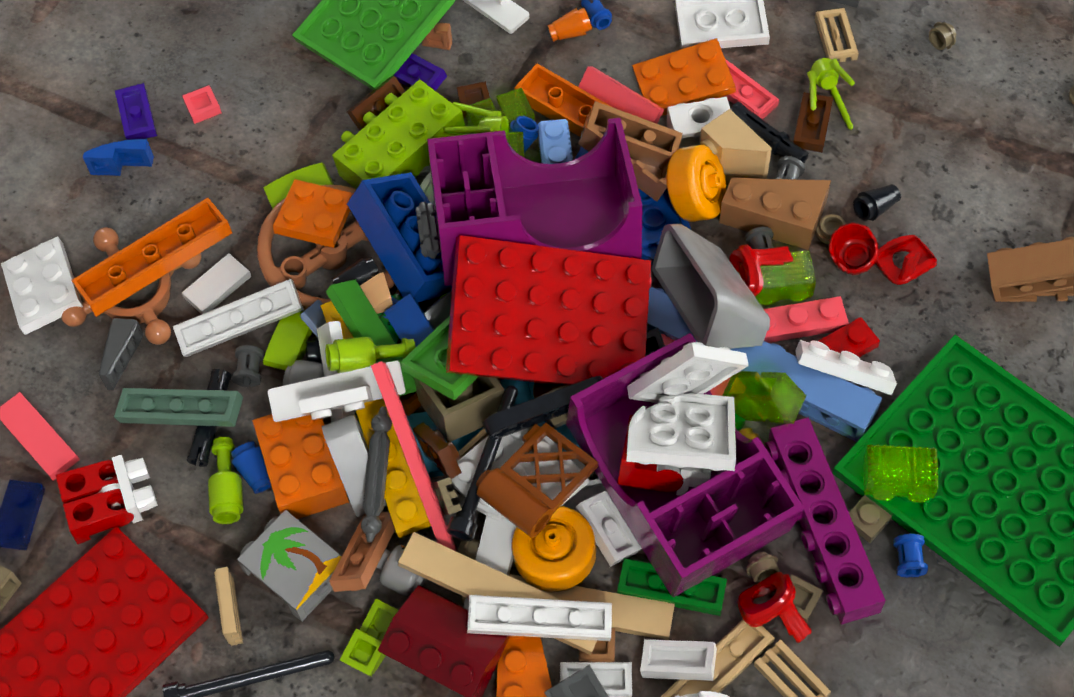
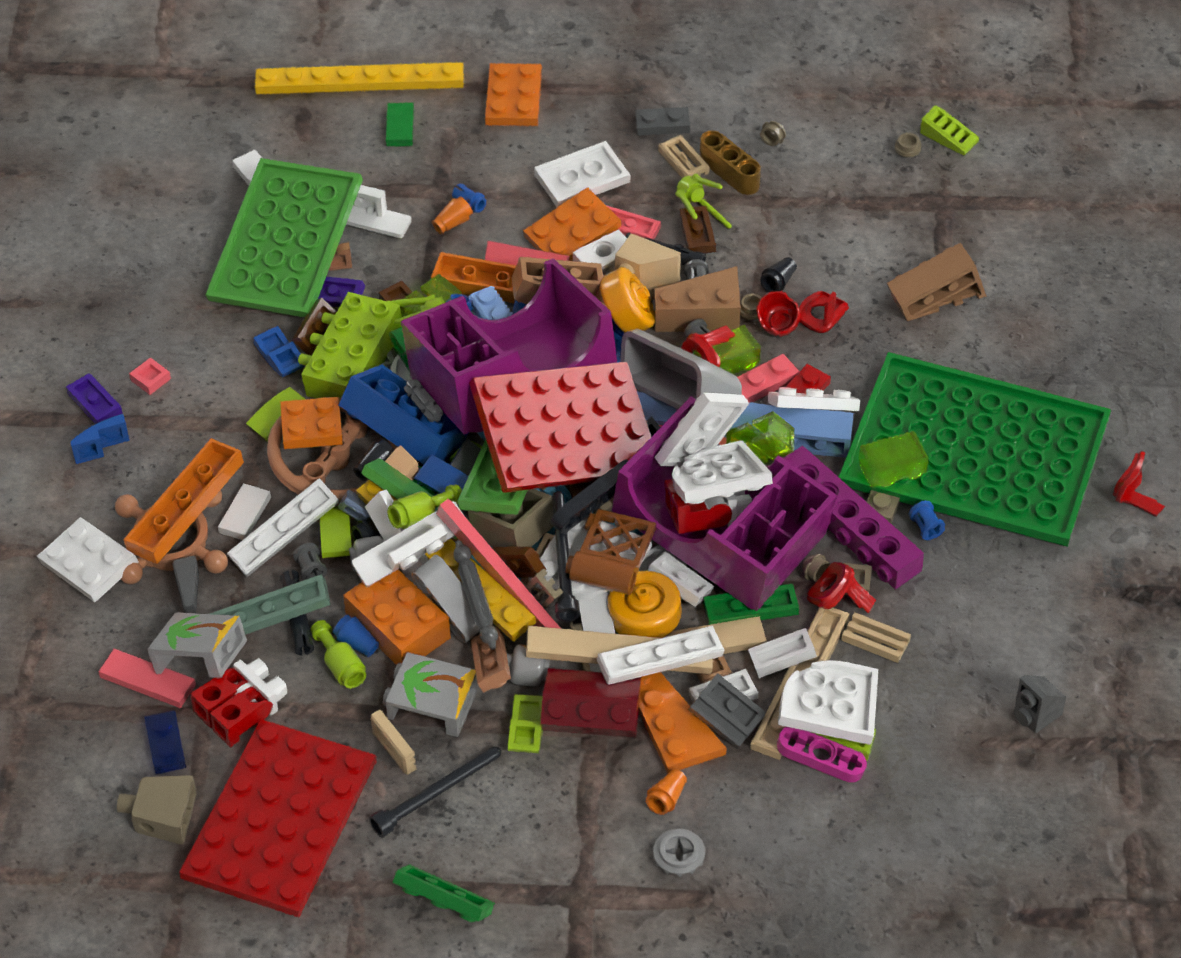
camera: 25 degrees left, 10 degrees down
none -> light grey panel [148,612,247,678]
none -> blue slope [253,326,305,378]
none -> pearl gold beam [700,130,761,195]

